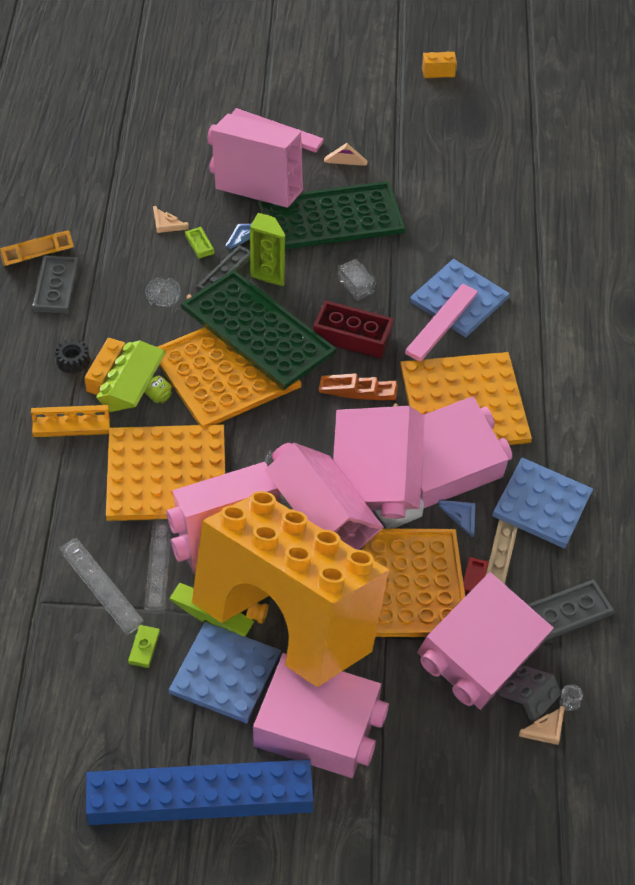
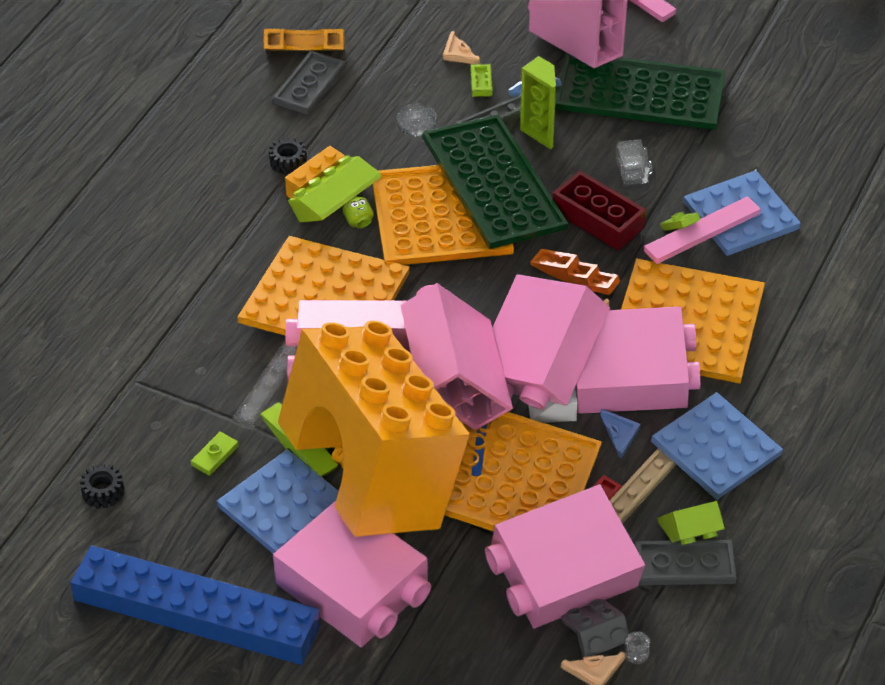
camera: 25 degrees right, 5 degrees down
light orange fence [31,405,110,437] -> none
clear plate [59,537,144,635] -> none
light nougat tile [324,143,367,166] -> none
none -> black tyre [80,464,124,509]
none -> lime slope [657,501,725,545]
none -> lime plate [660,211,700,231]

